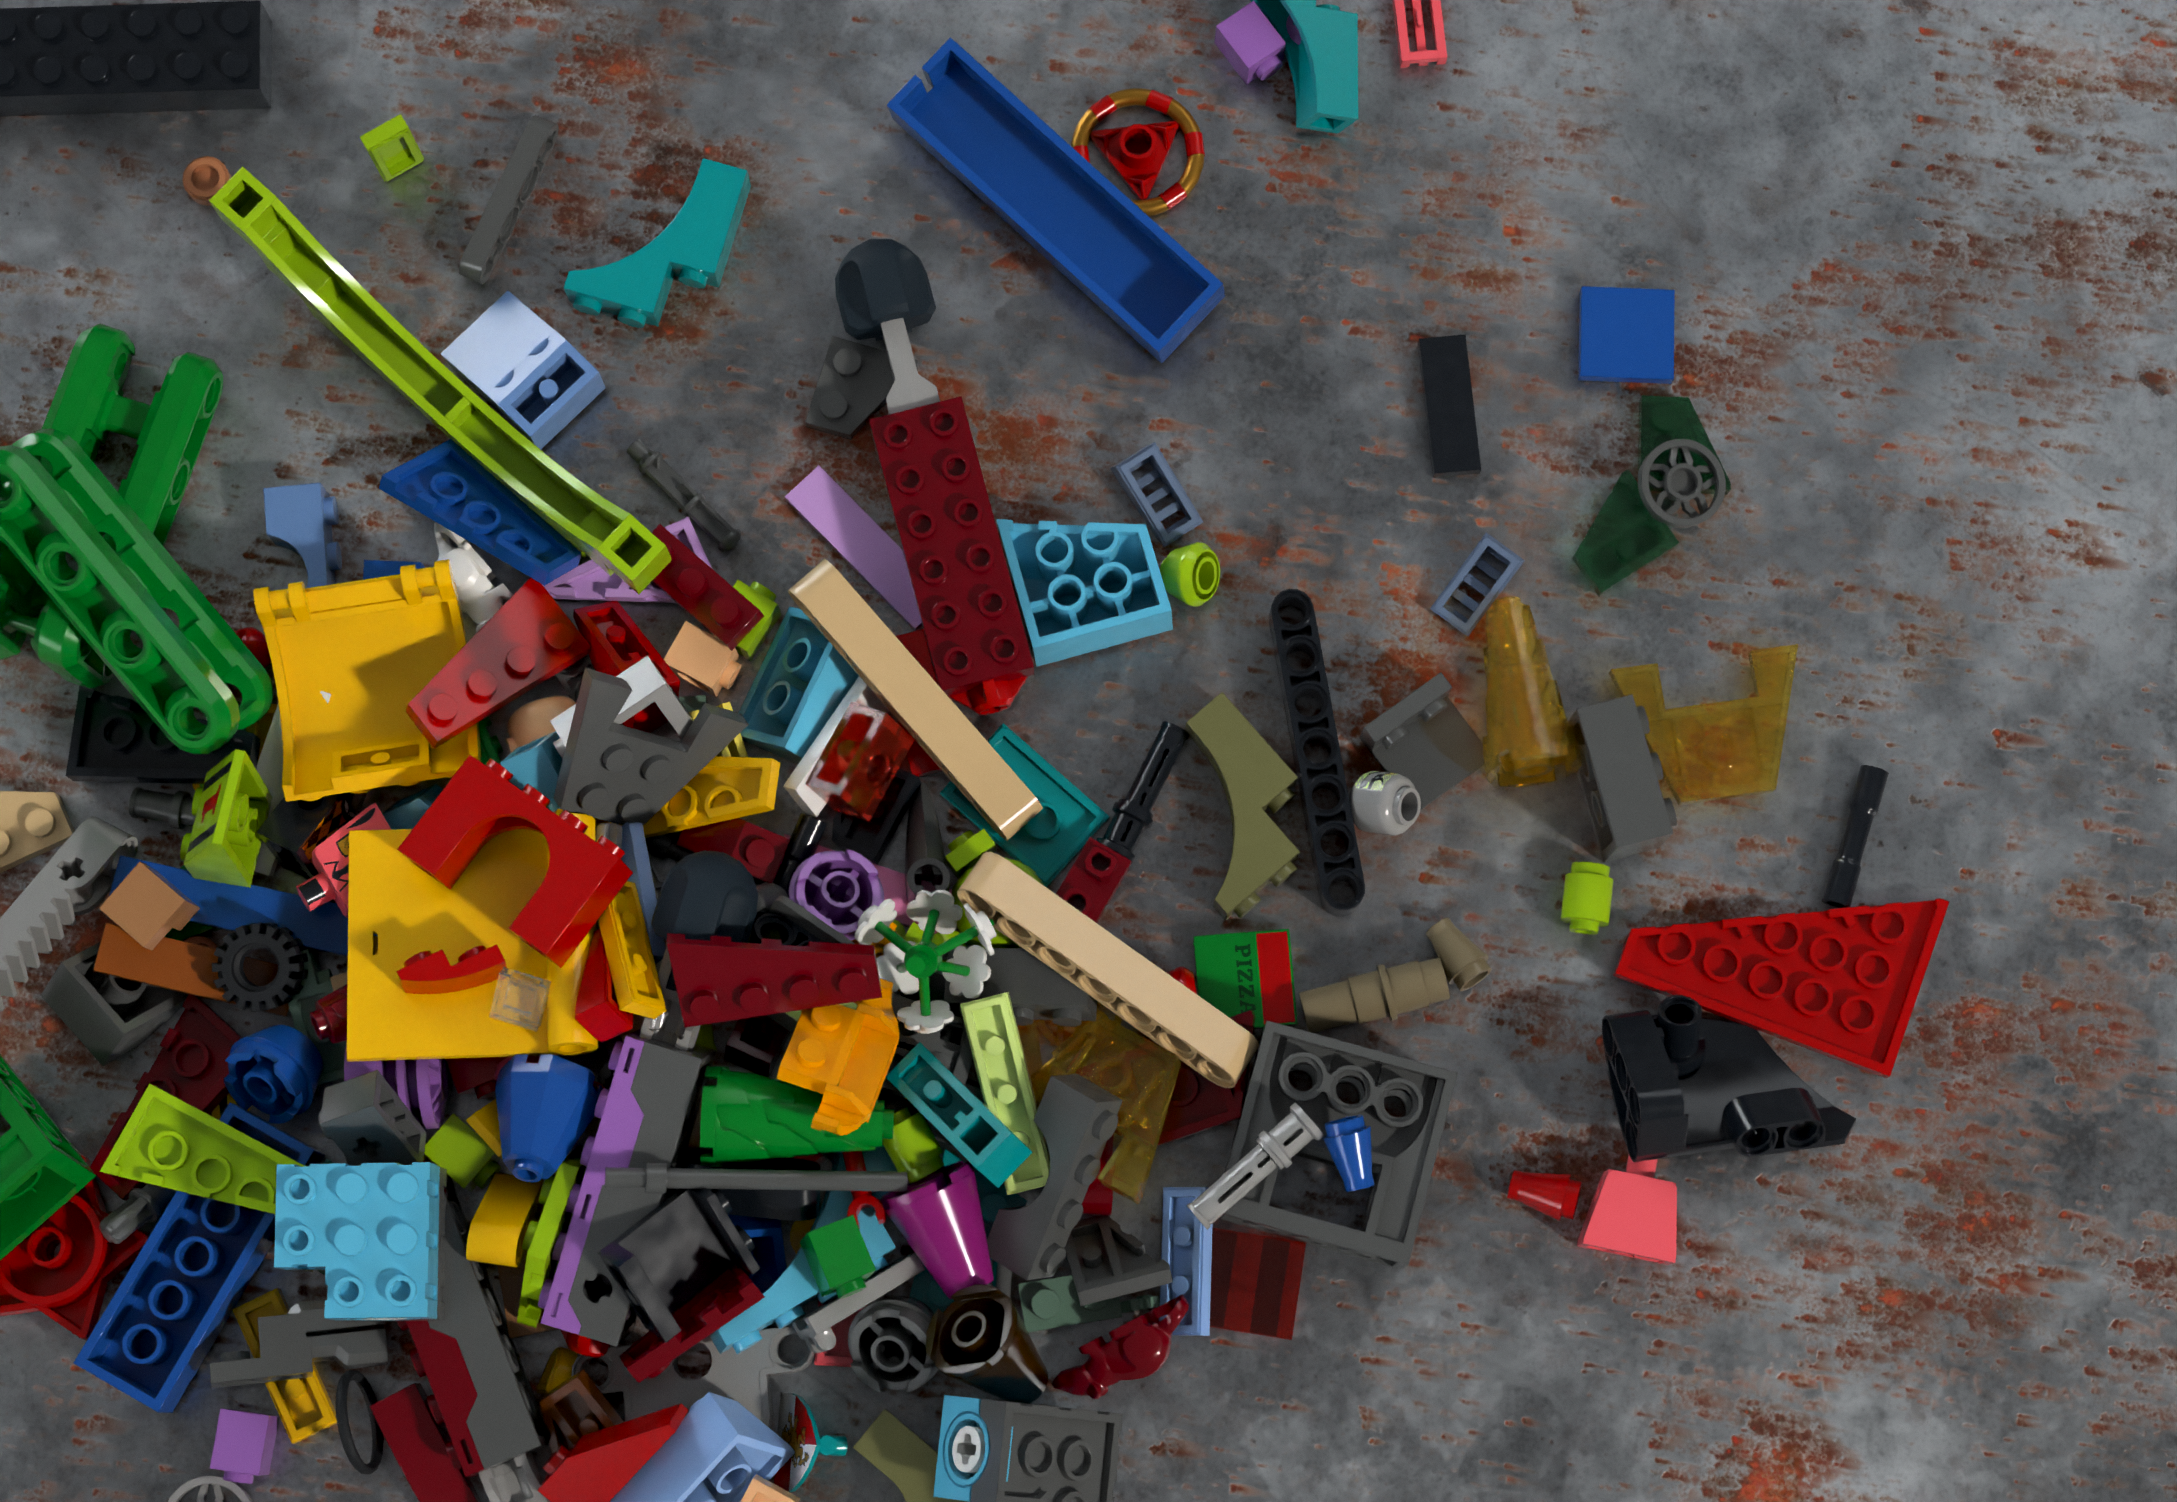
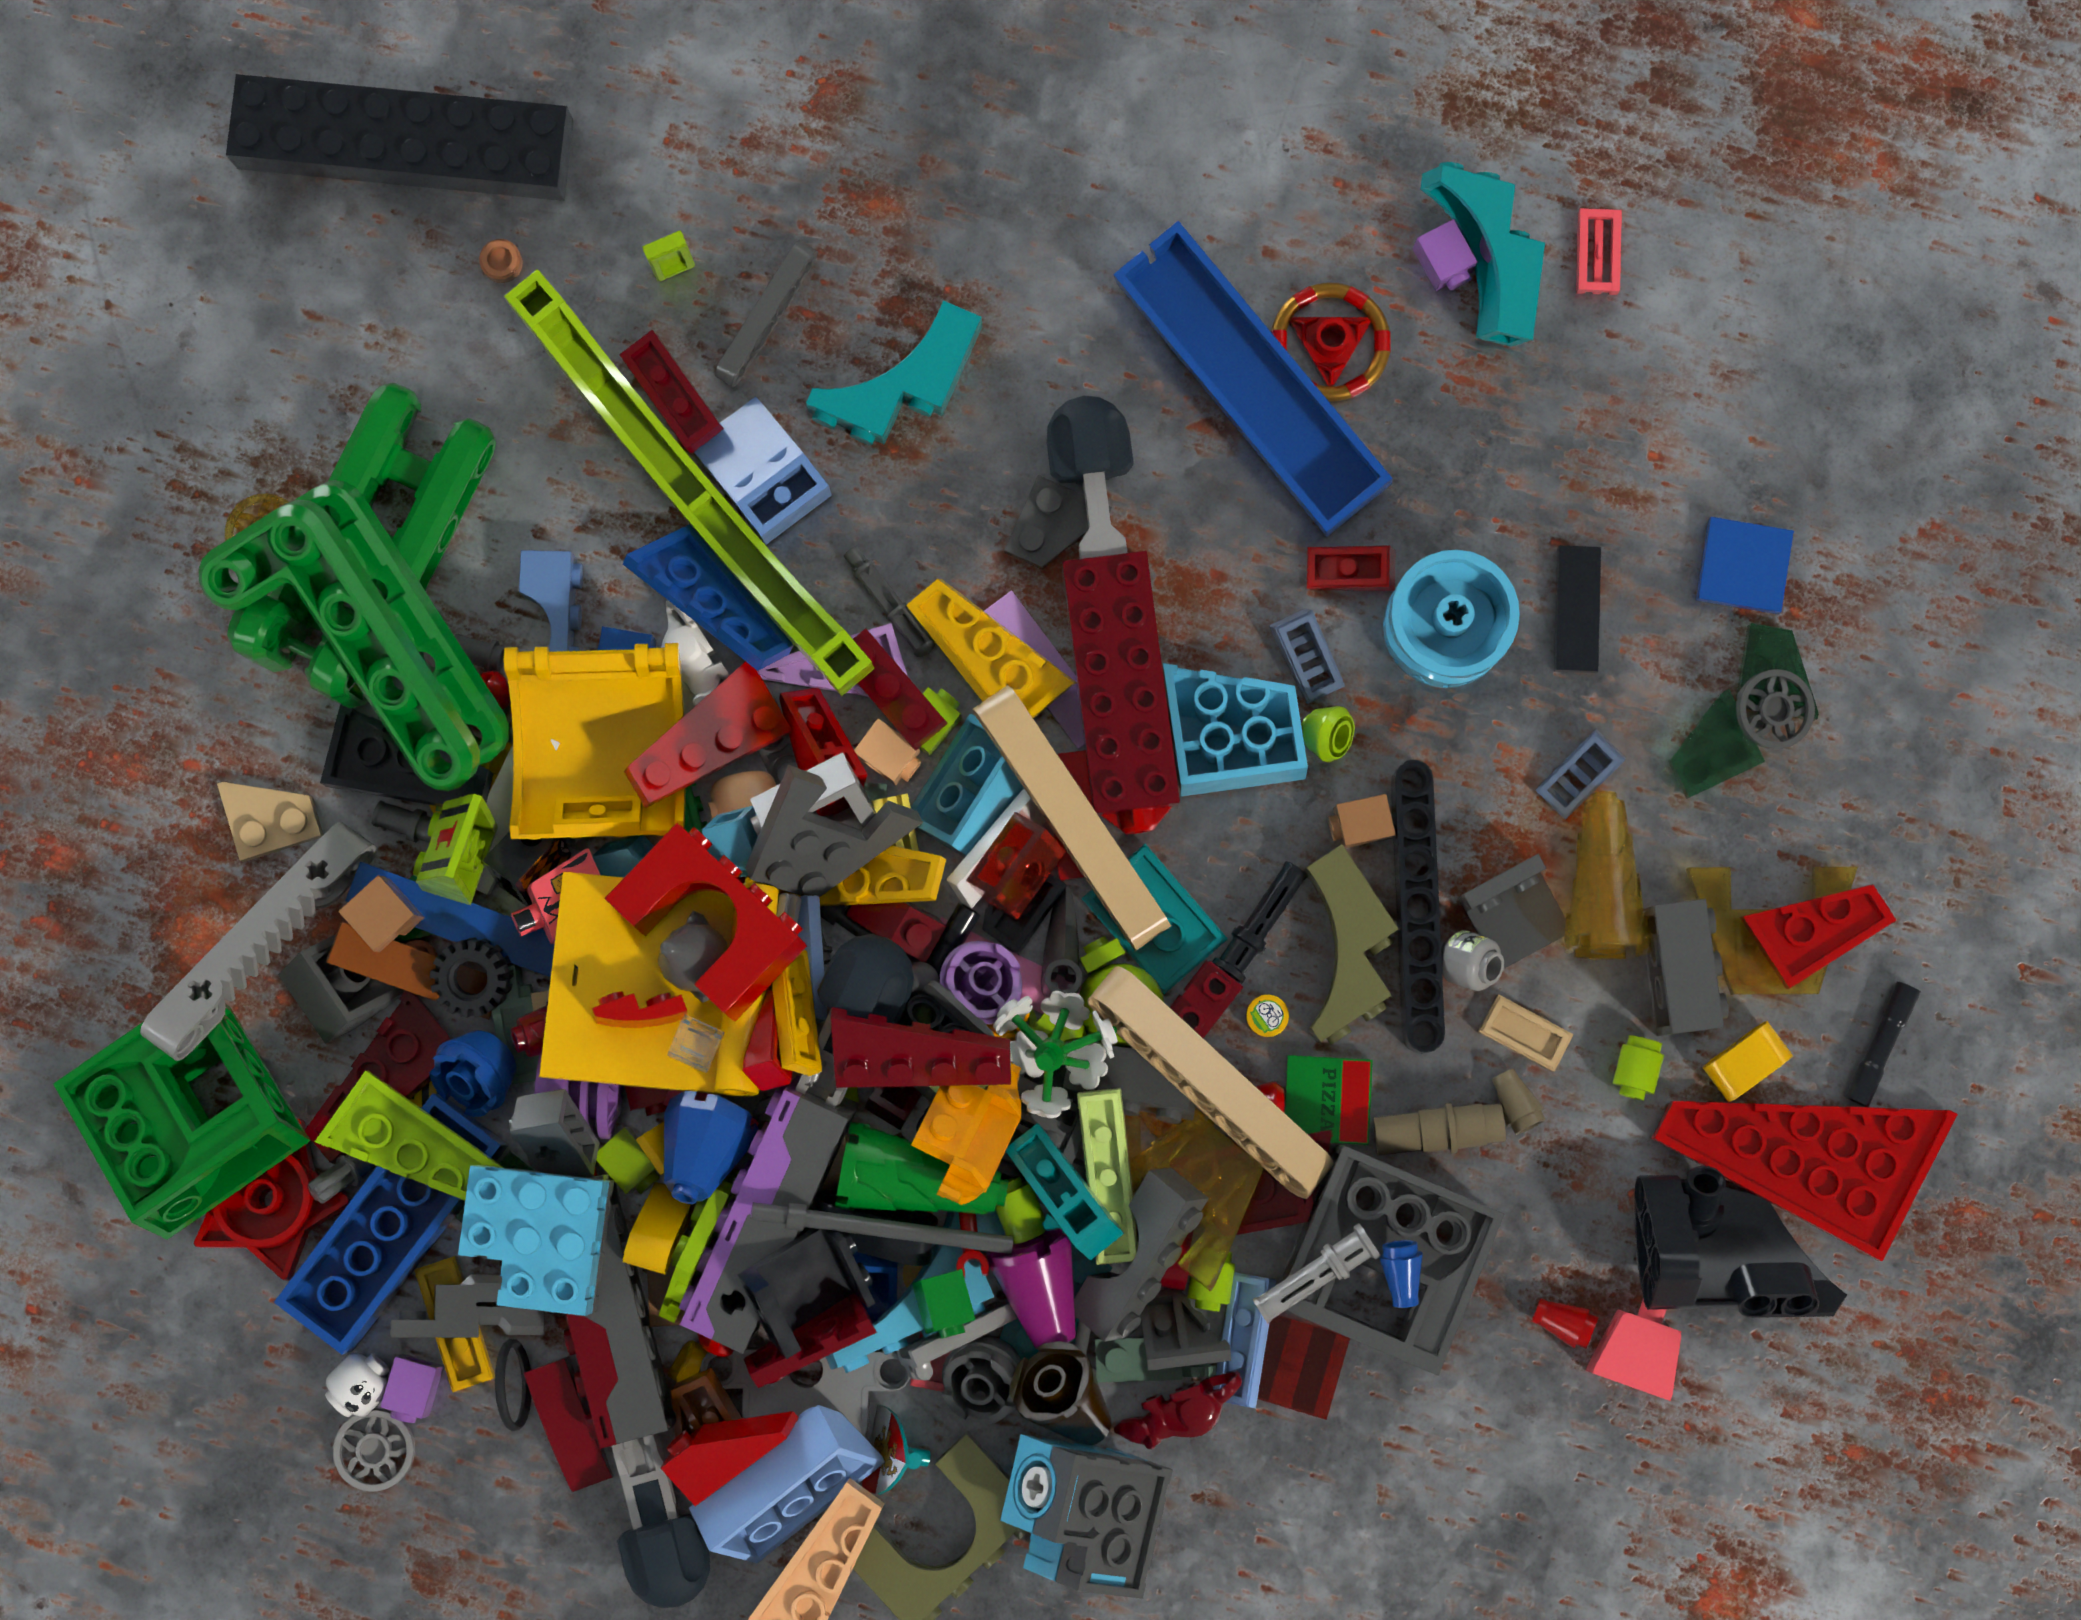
camera: 10 degrees right, 5 degrees up
none -> white head [325,1353,390,1418]
none -> dark grey pin [455,634,505,672]
none -> dark red plate [619,330,724,454]
none -> dark grey hat [658,911,728,1002]
none -> yellow wing [906,579,1077,719]
none -> lime brick [1187,1247,1235,1312]
none -> tile [1246,994,1289,1037]
none -> red slope [1307,545,1396,591]
none -> medium nougat brick [1328,794,1395,849]
none -> medium azure piece [1383,550,1520,688]
none -> tan tile [1477,994,1574,1072]
none -> yellow beam [1702,1021,1793,1102]
none -> red wing [1739,884,1896,989]

